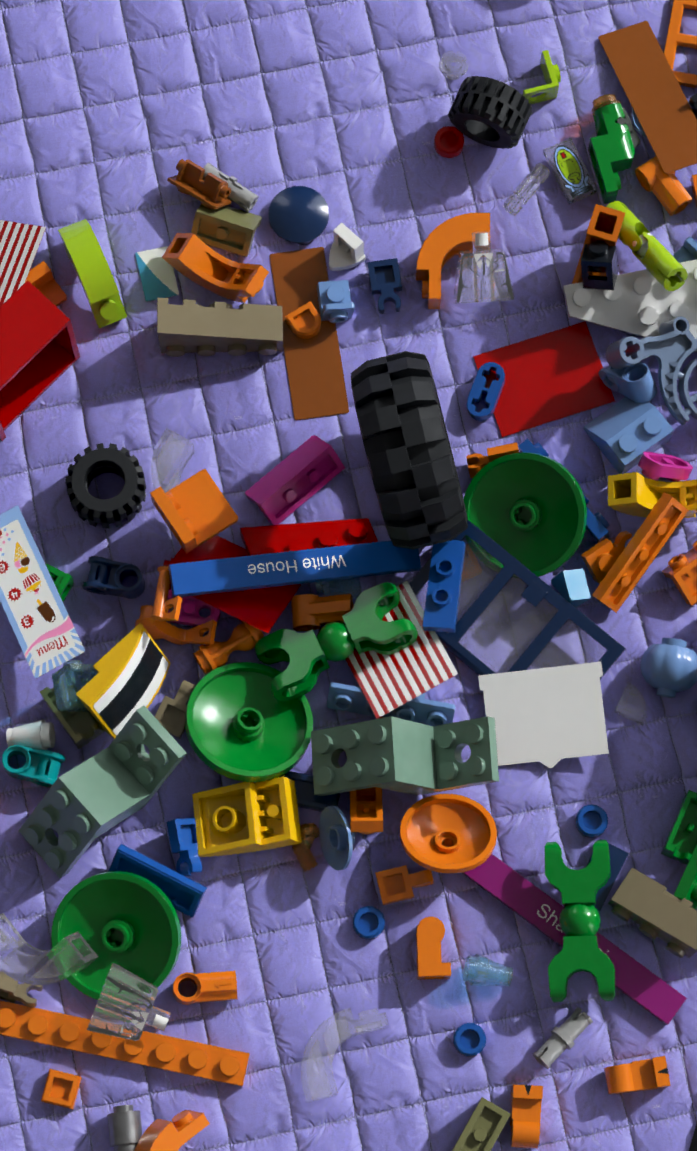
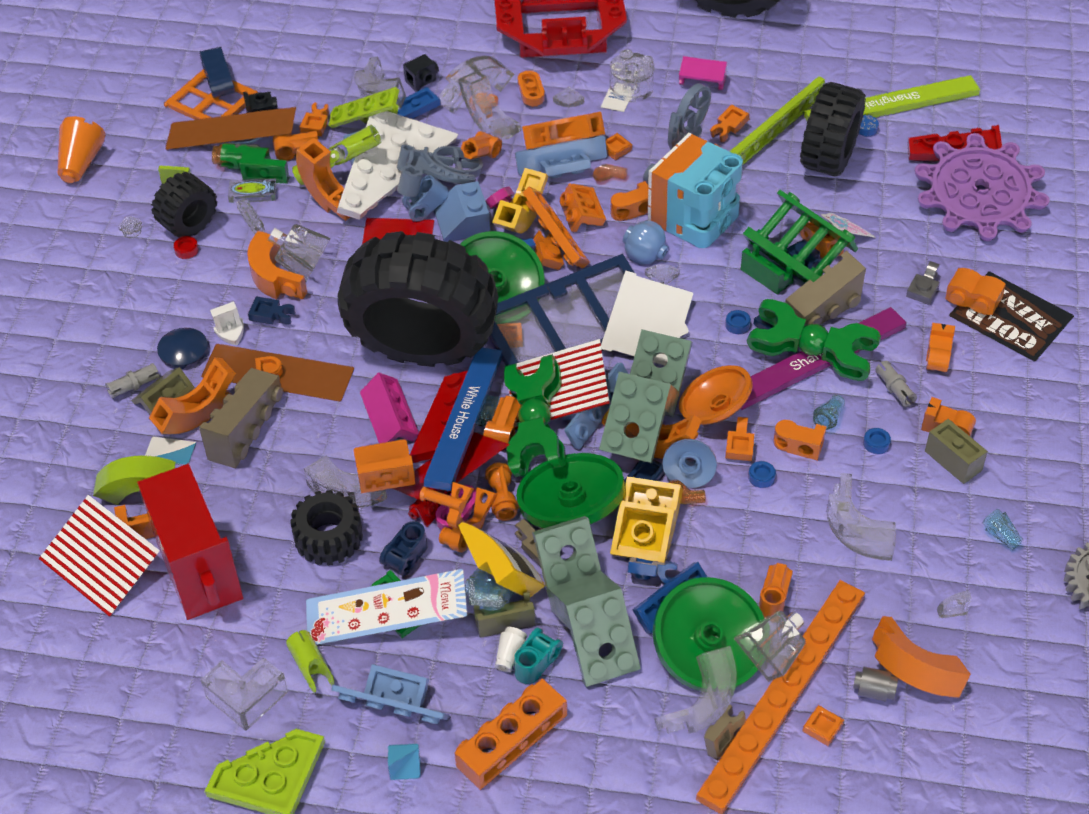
camera: 65 degrees left, 25 degrees down
dark orange hinge [167,159,232,210] -> none
medium blue bracket [317,280,355,323] -> none
blue plate [422,540,466,633] -> none
slope [551,568,591,608] -> none
black brick [581,240,619,290] -> none

